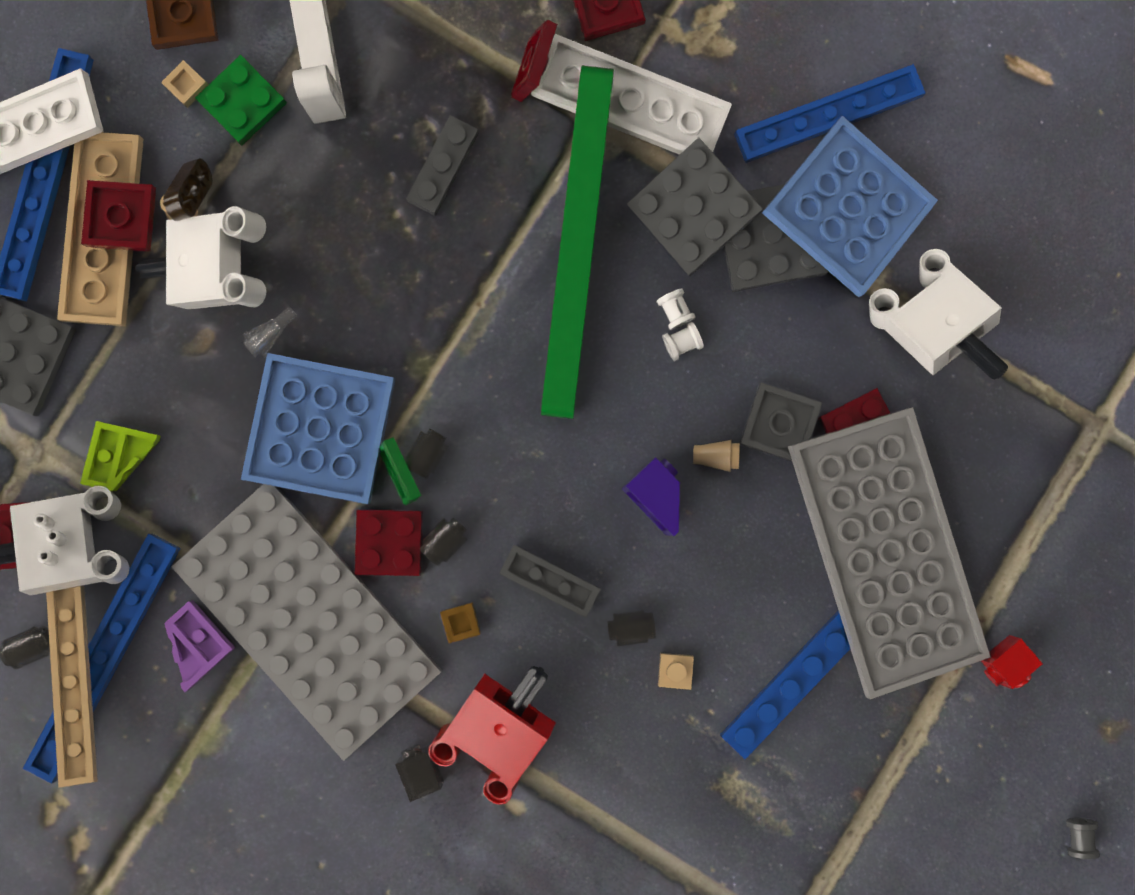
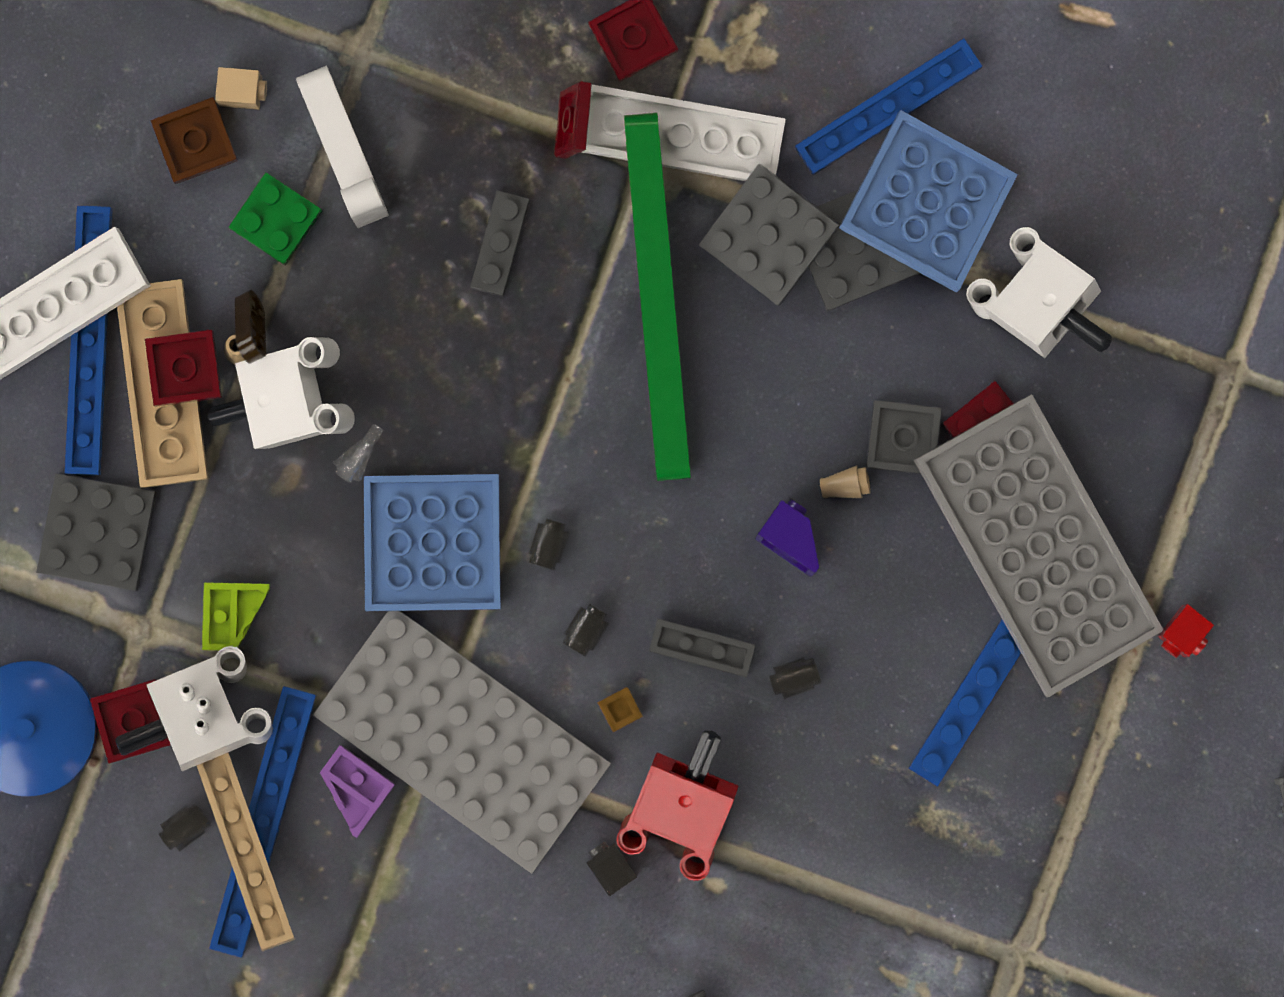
camera: 10 degrees left, 0 degrees up
tan plate [161,60,209,108] -> none
dark red plate [355,510,423,576] -> none
green tile [380,437,421,506] -> none
white bush [656,289,696,330] -> none
tan plate [658,653,694,690] -> none
white bush [662,322,704,361] -> none

